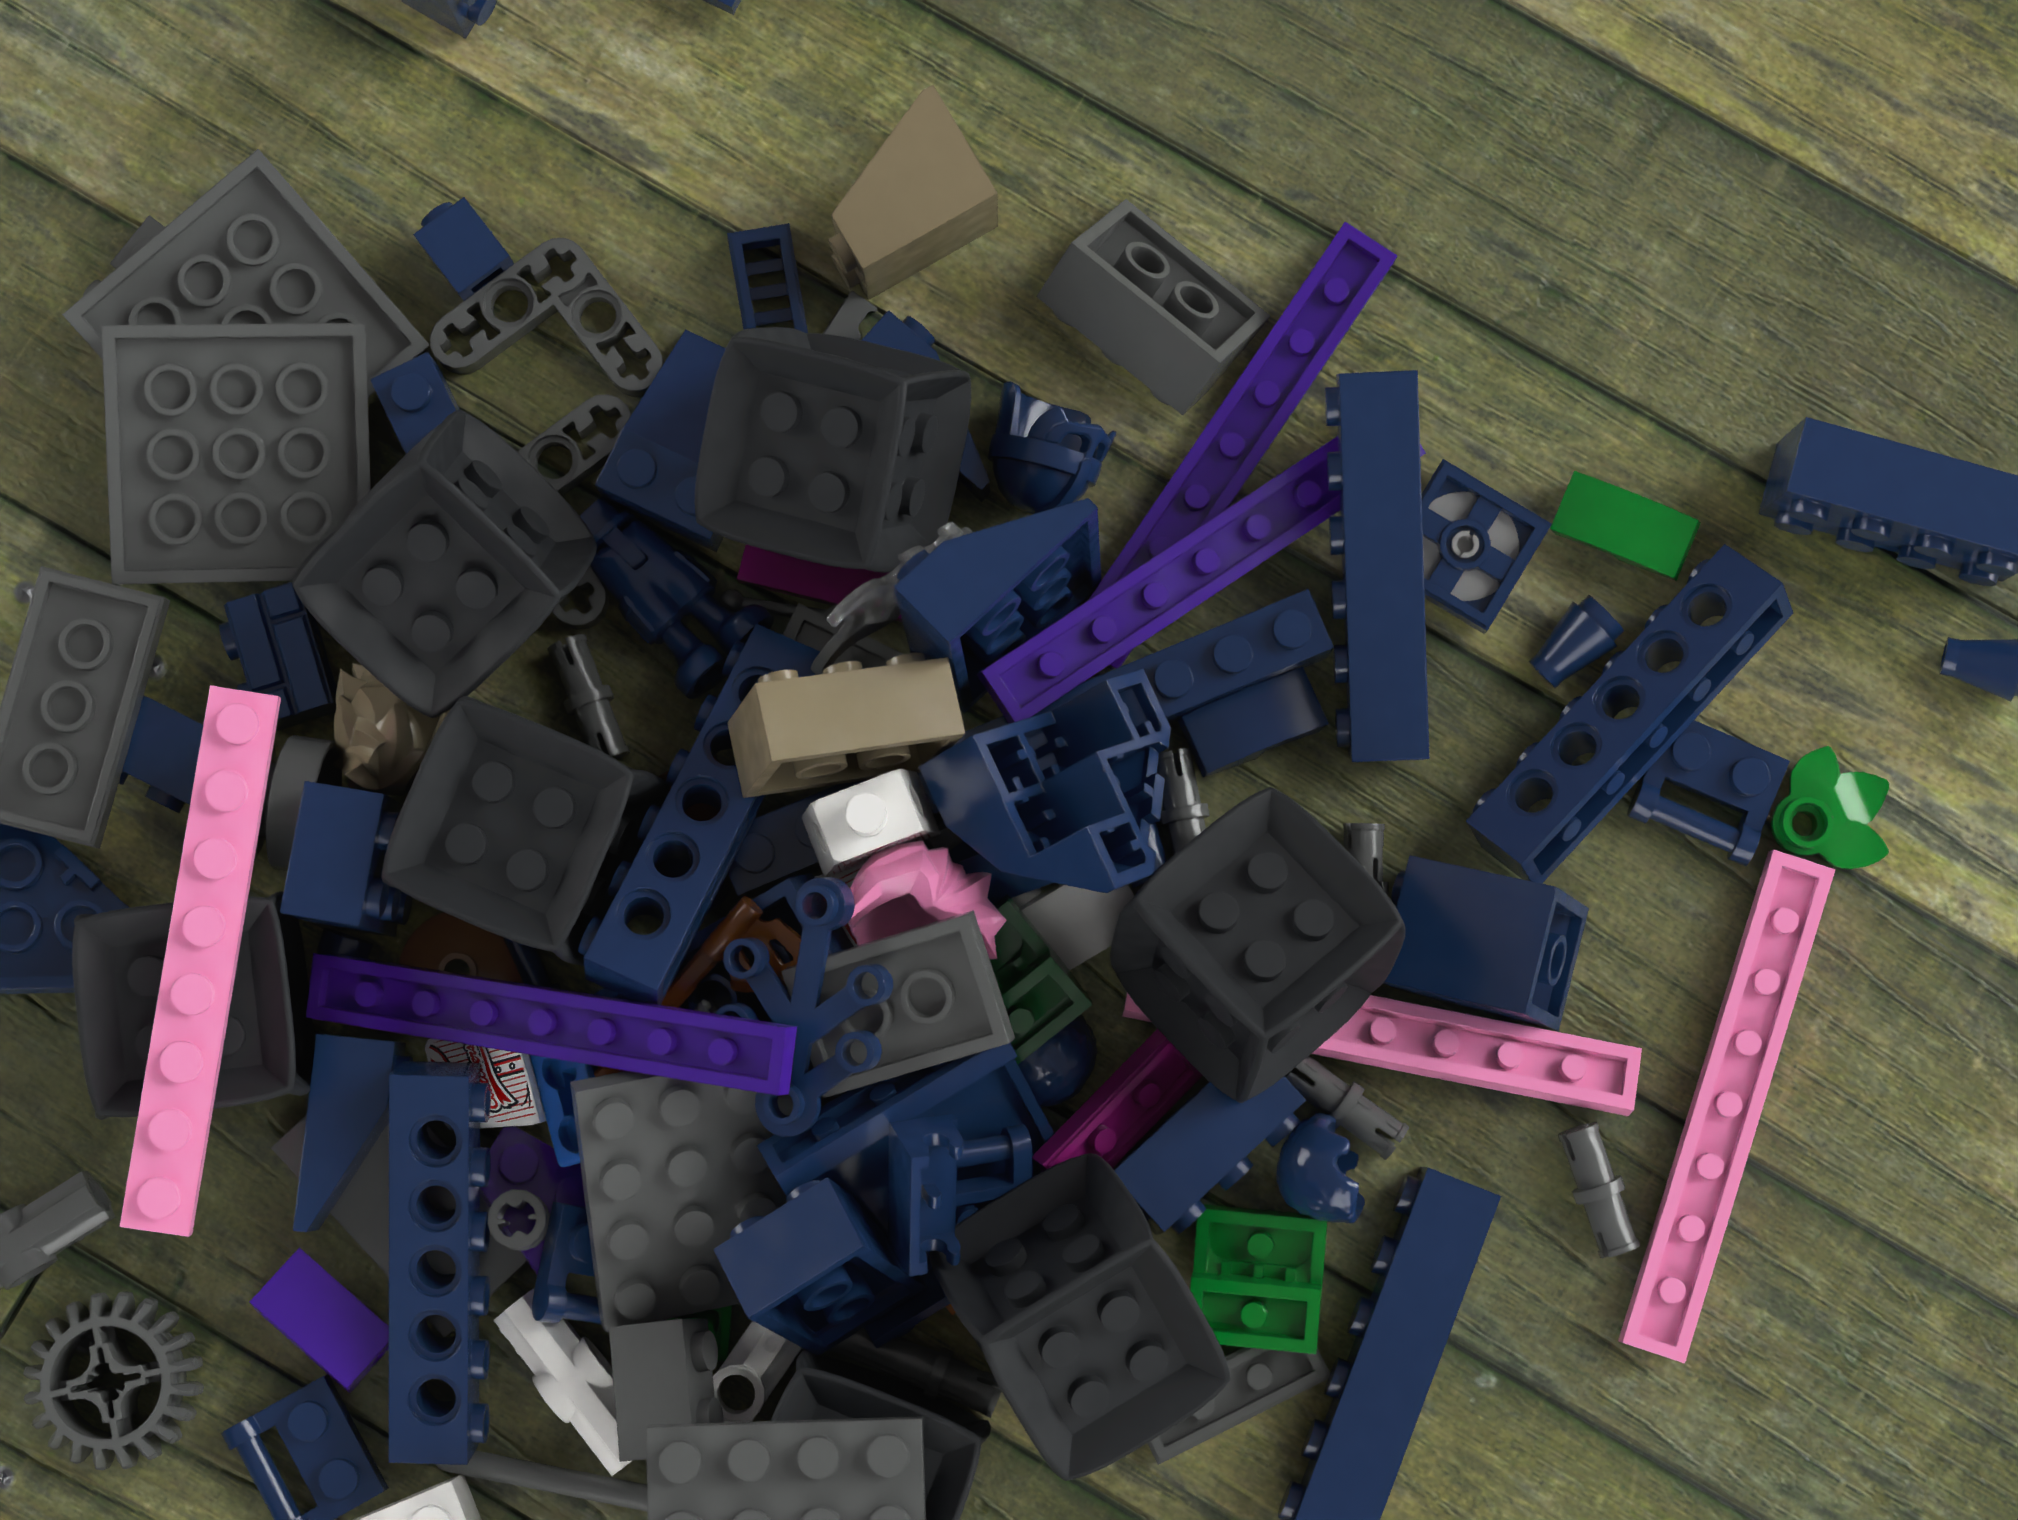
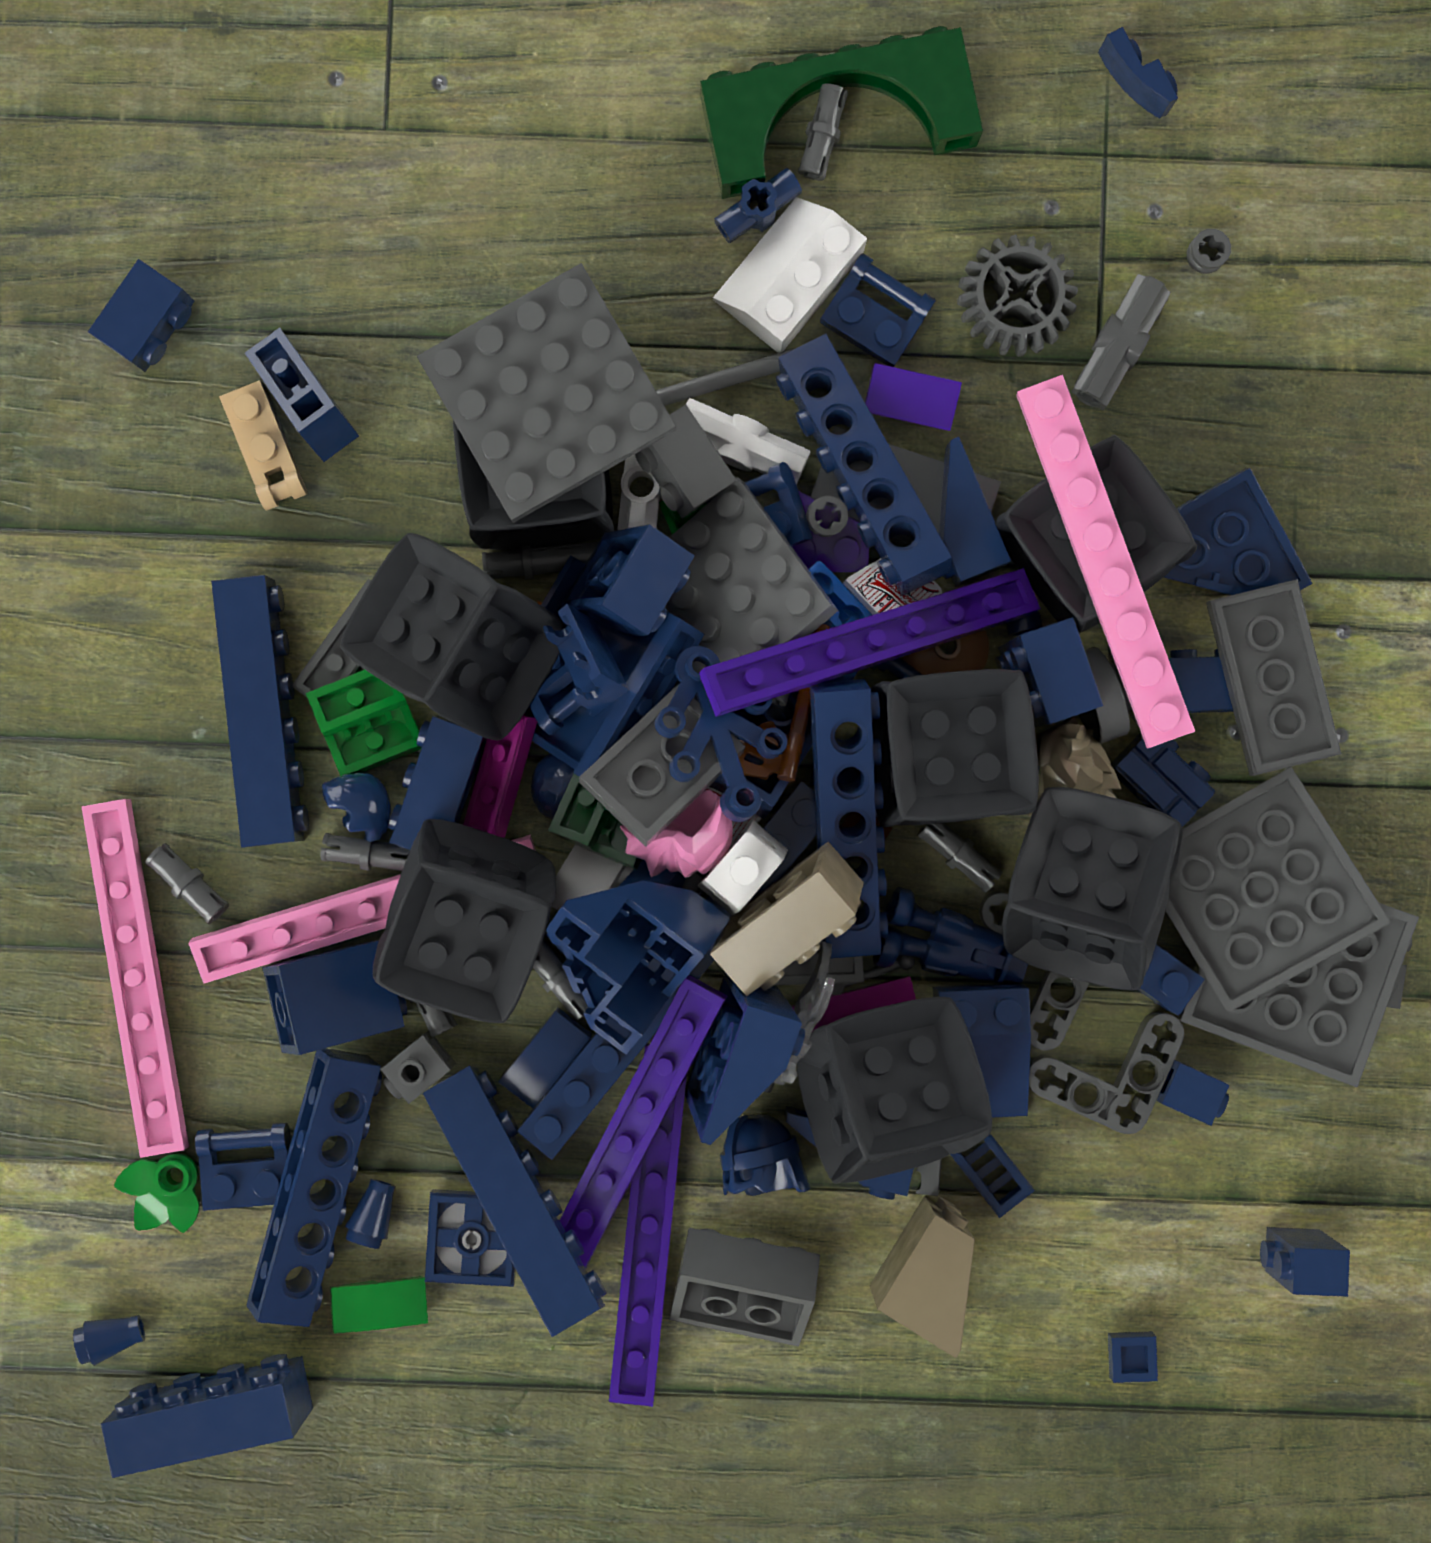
camera: 145 degrees right, 5 degrees up
none -> dark grey brick [381,1030,457,1104]

